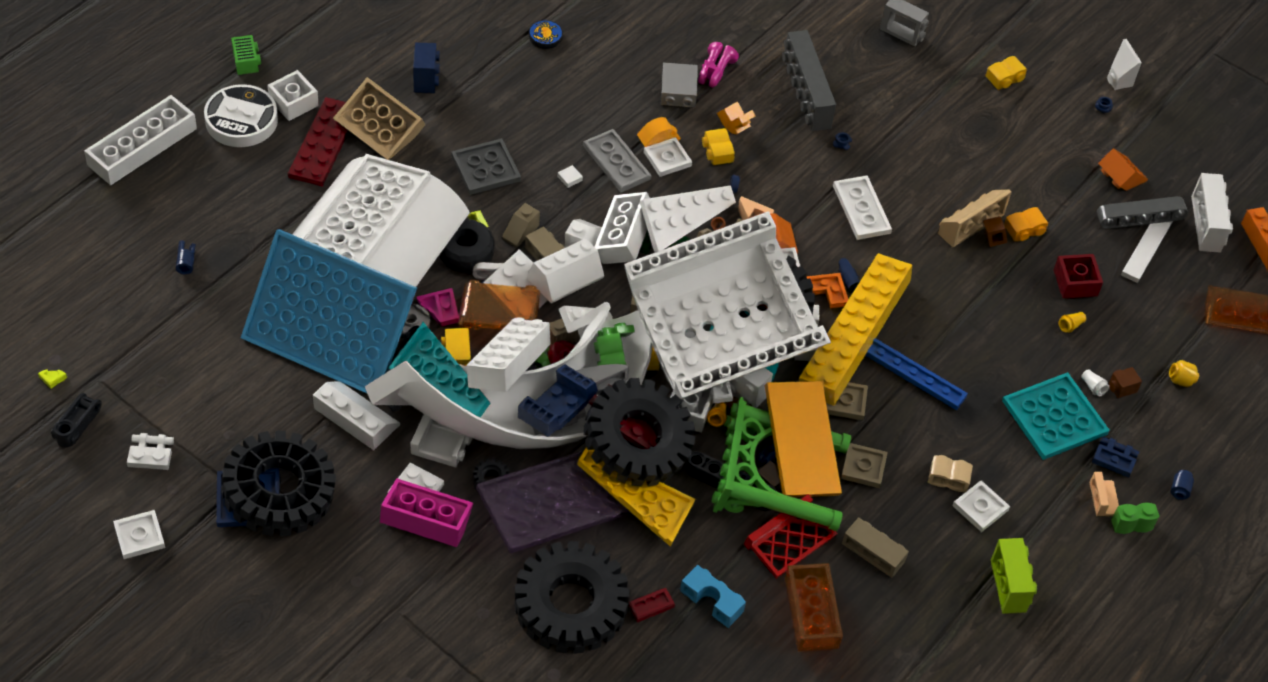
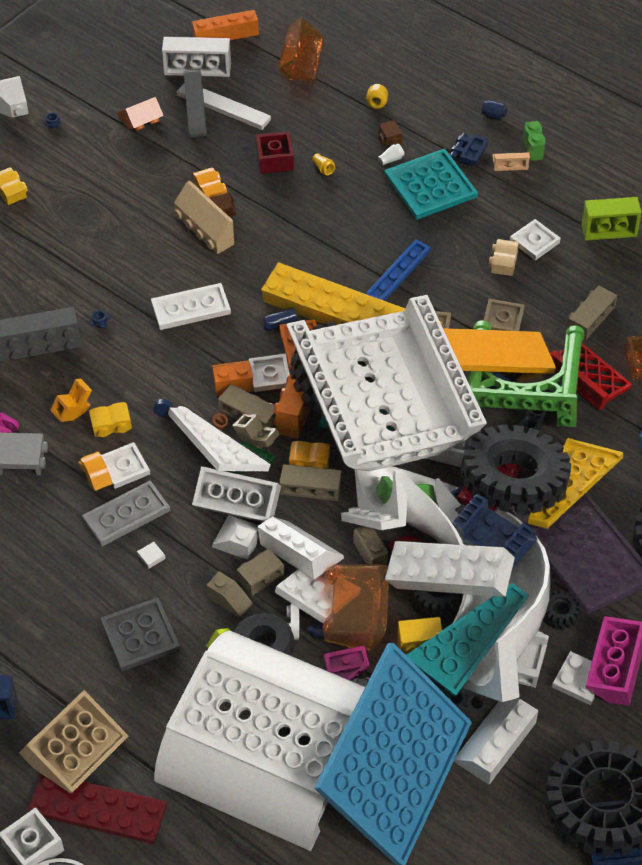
camera: 85 degrees left, 0 degrees up
light nougat slope [738,196,774,220] -> none

